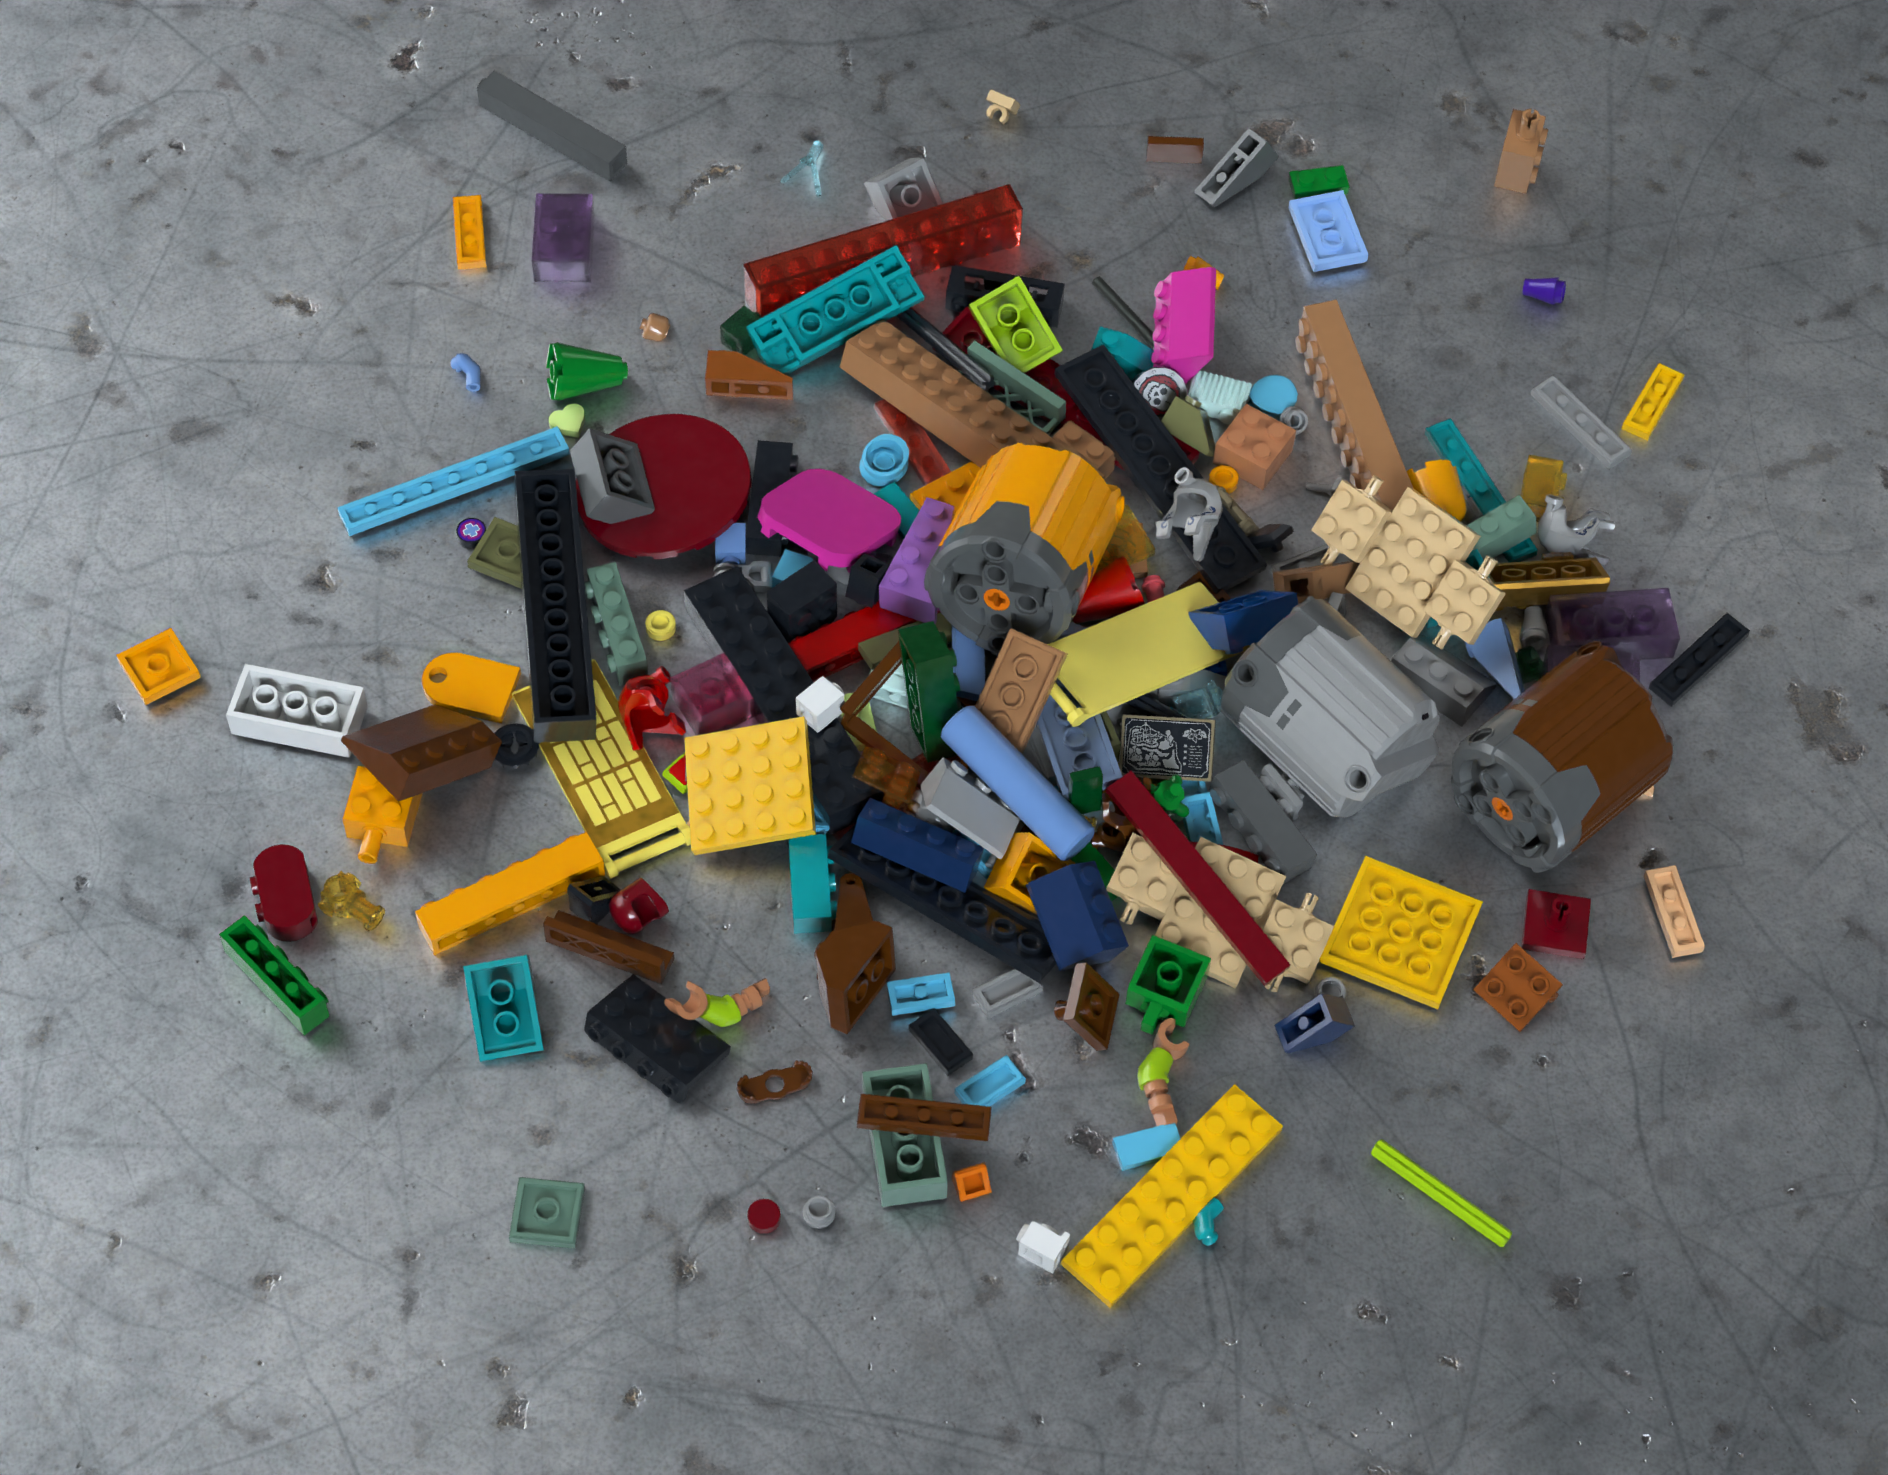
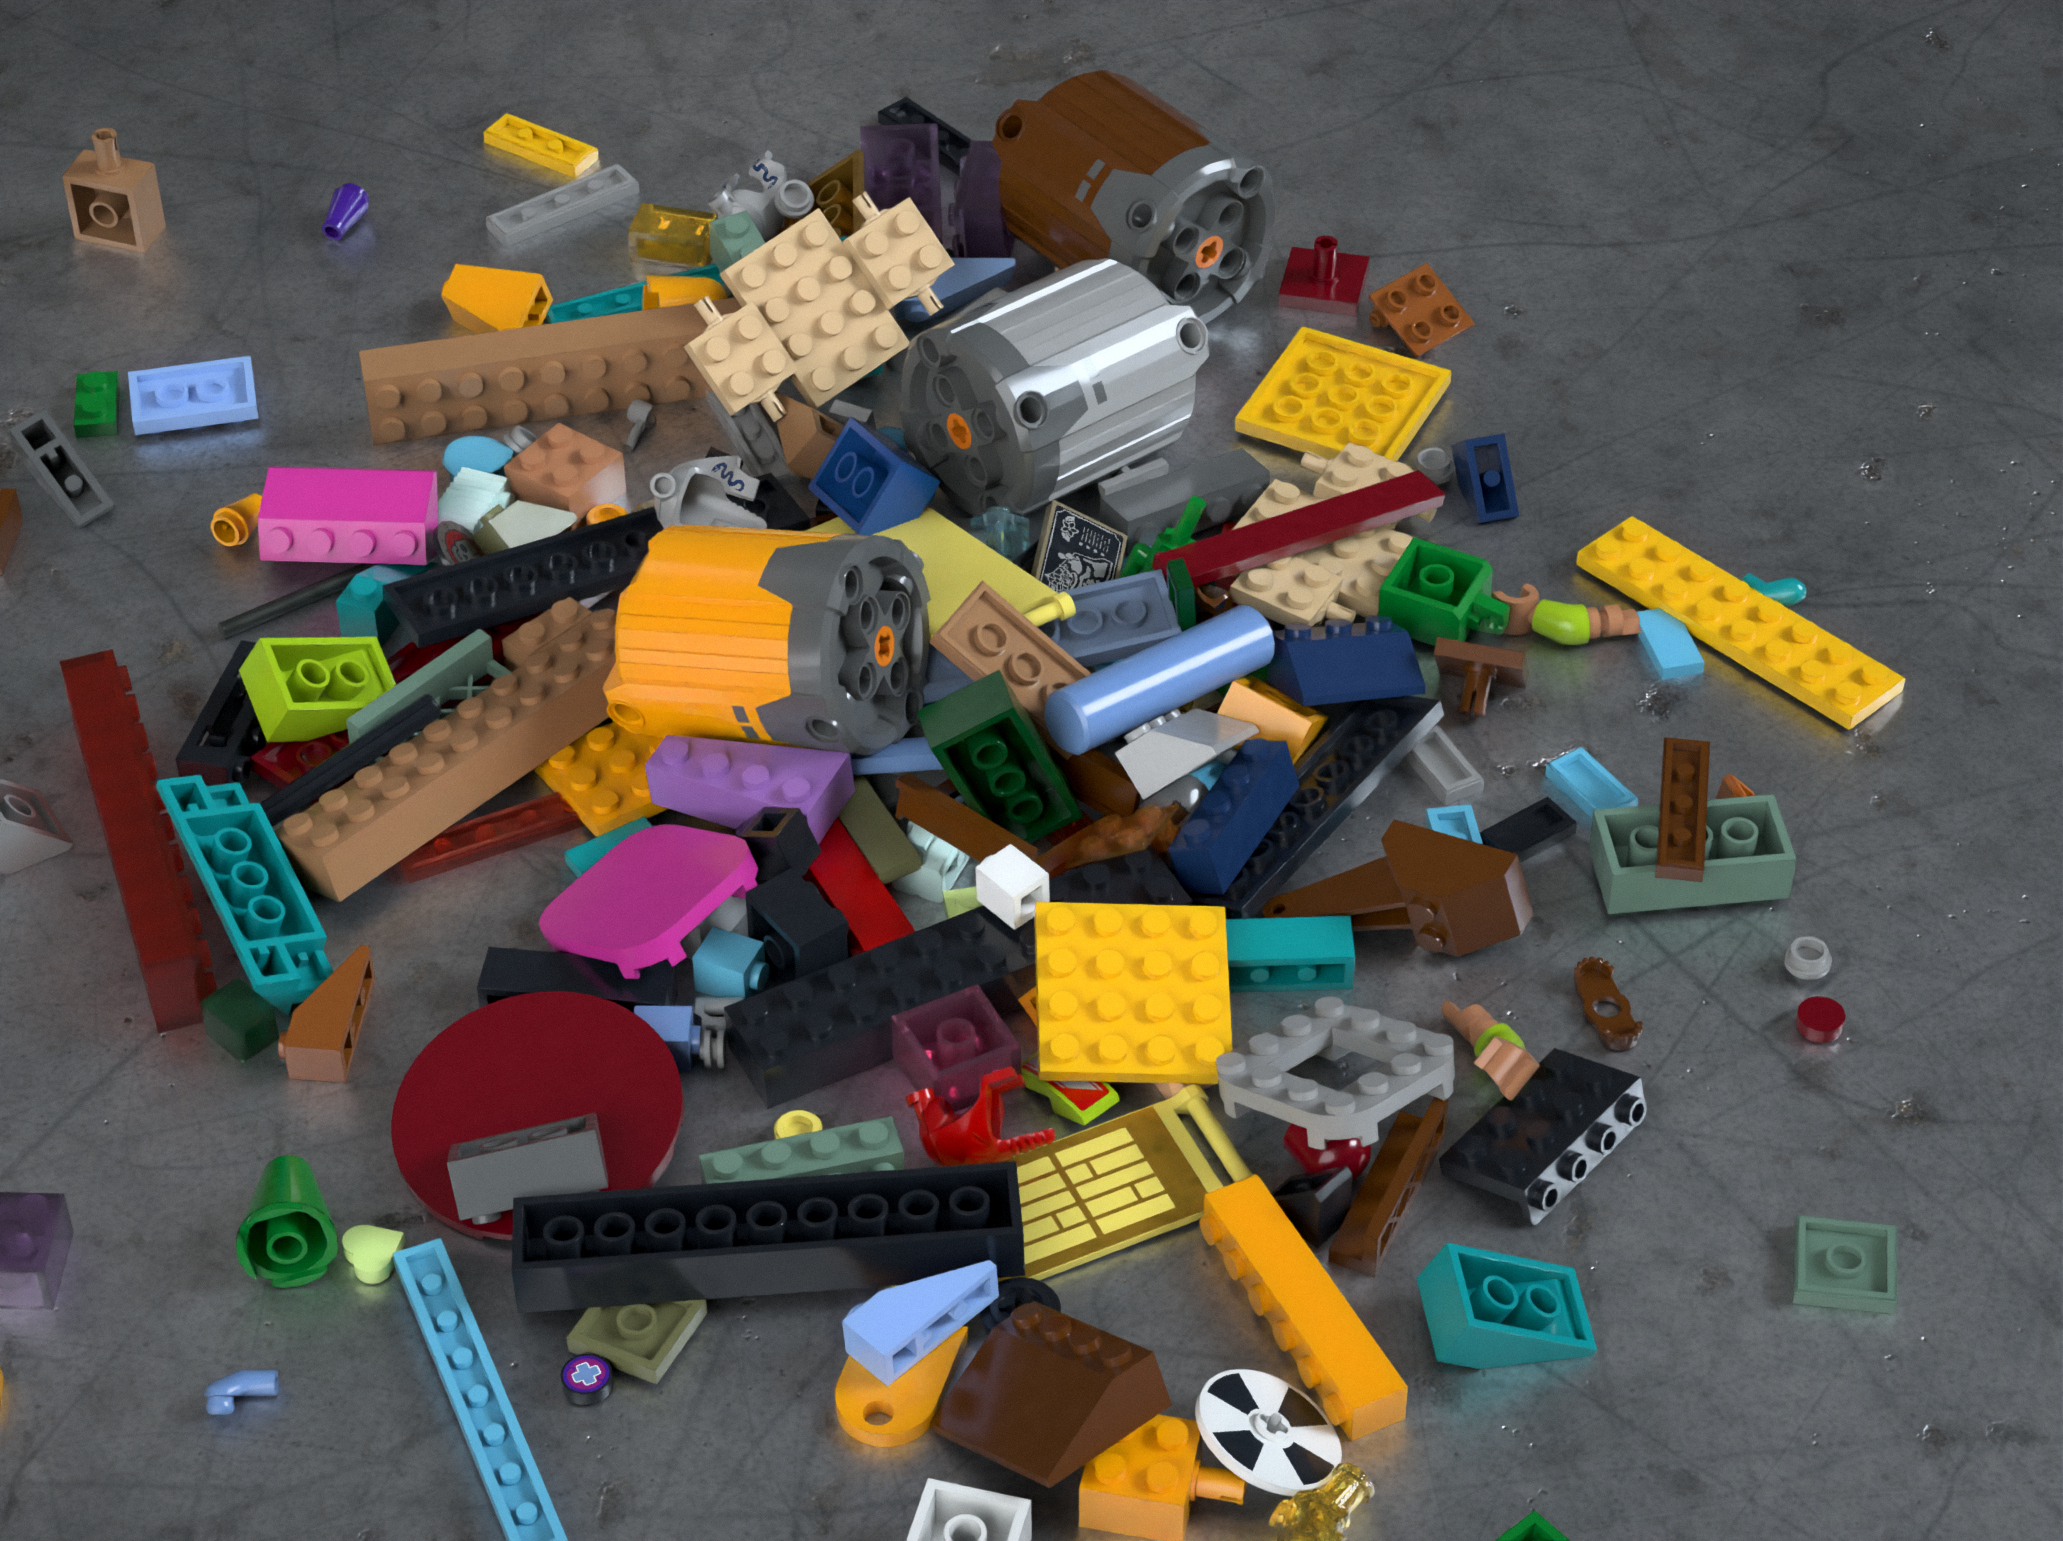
camera: 85 degrees left, 15 degrees down
medium nougat piece [639,313,670,341] -> none
medium azure piece [859,434,909,487] -> none
white brick [1016,1221,1071,1274] -> none
lime axle [1371,1139,1512,1247] -> none
light nougat plate [1644,865,1705,958] -> none
none -> light orange slope [441,264,553,334]
none -> light grey plate [774,179,814,219]
none -> light blue slope [842,1260,999,1387]
none -> white piece [1195,1369,1342,1496]
none -> light grey plate [1216,996,1455,1150]

